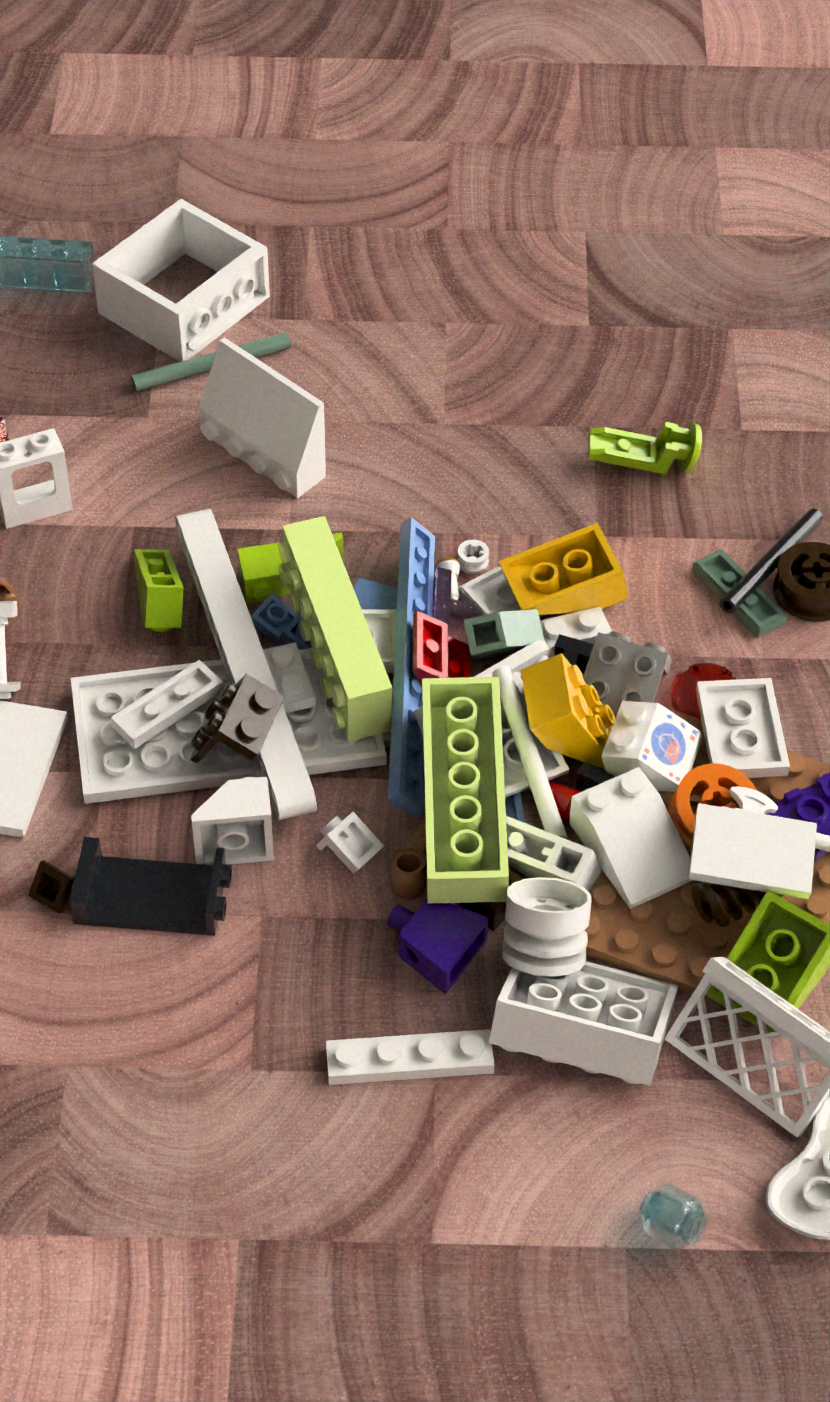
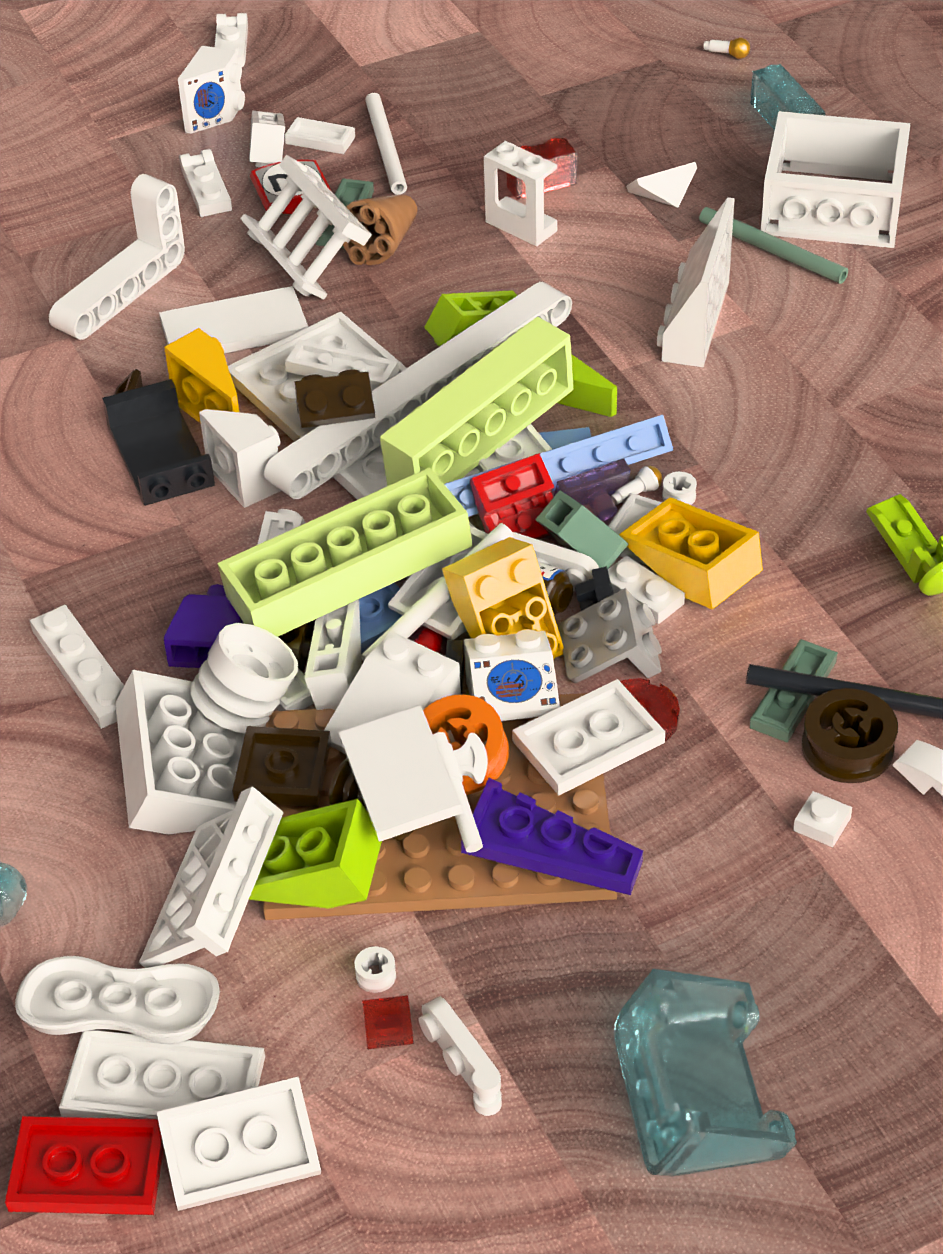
camera: 65 degrees right, 5 degrees down
none -> yellow slope [164,328,239,424]
none -> dark brown plate [232,726,331,807]
none -> white slope [626,162,697,208]

